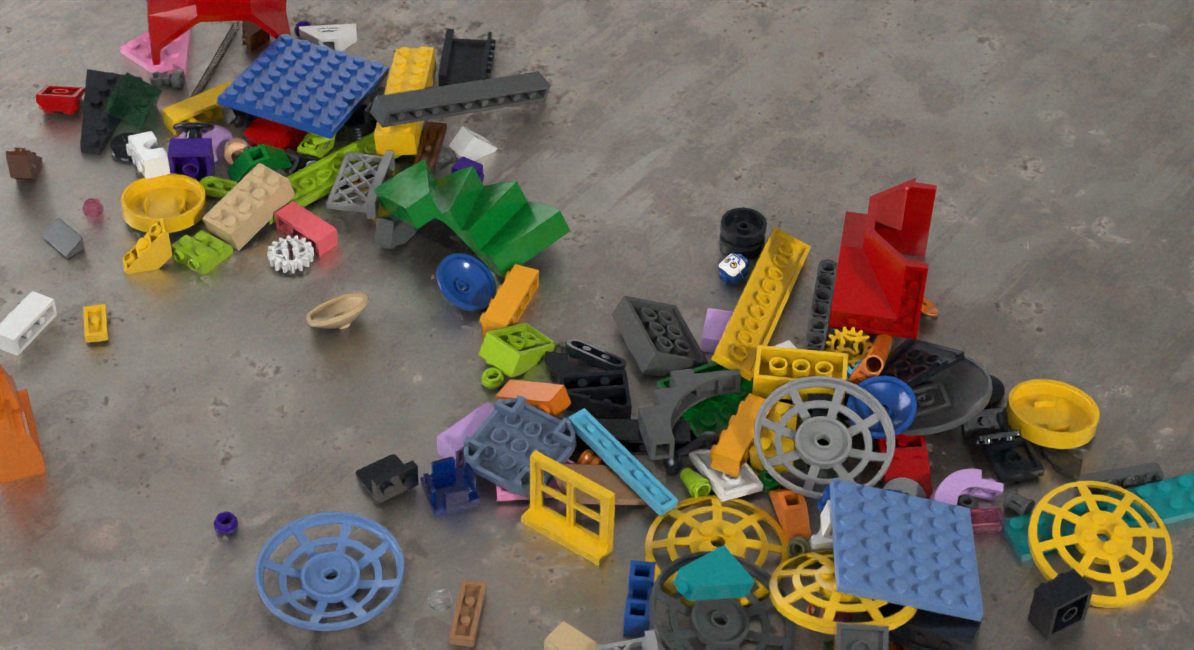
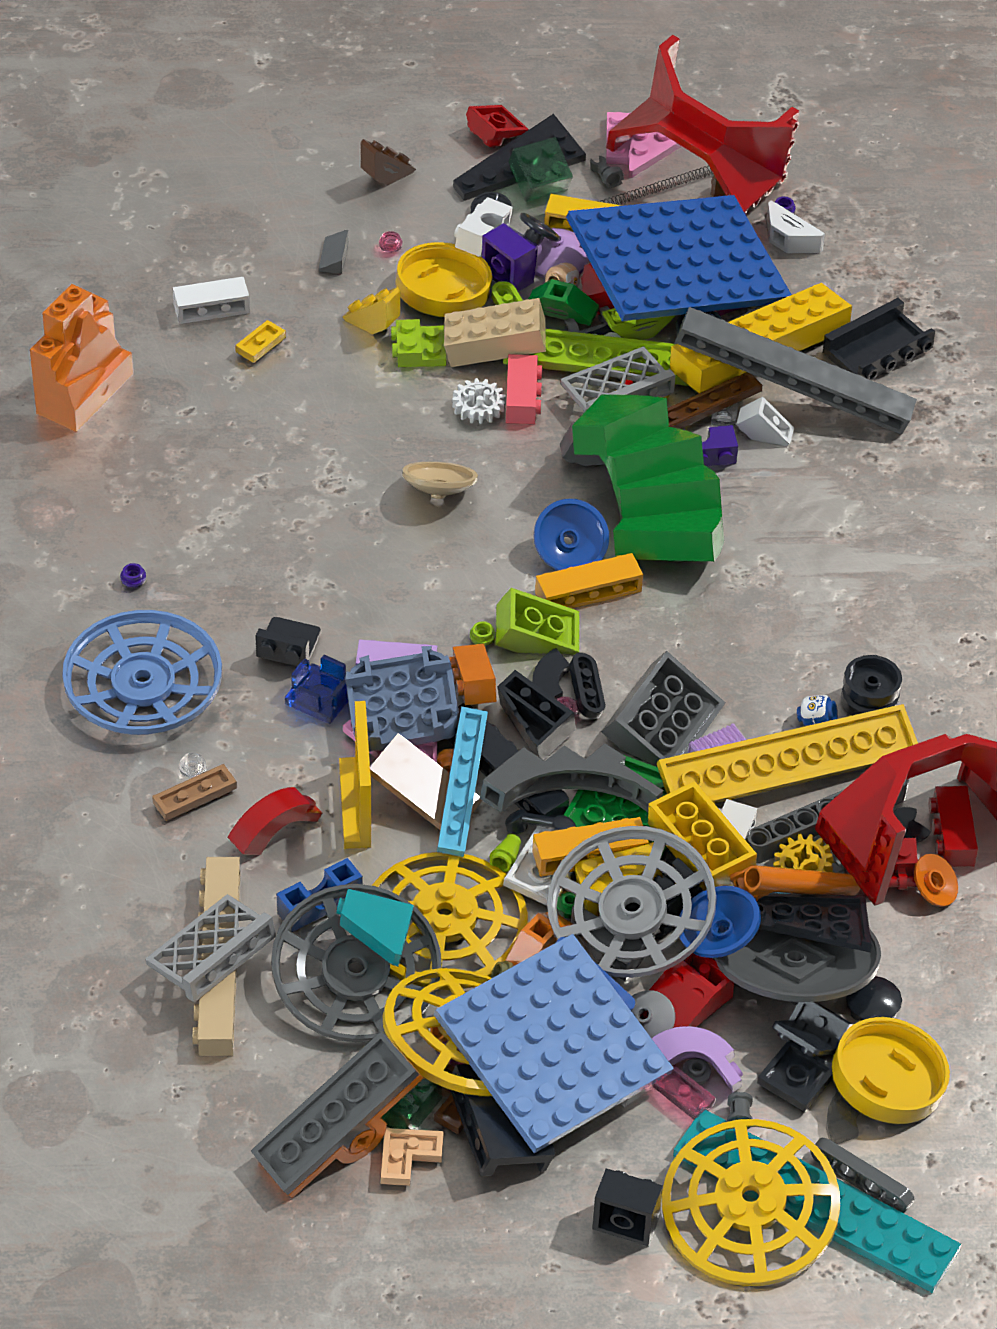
camera: 50 degrees right, 5 degrees up
none -> red arch [227,787,323,855]

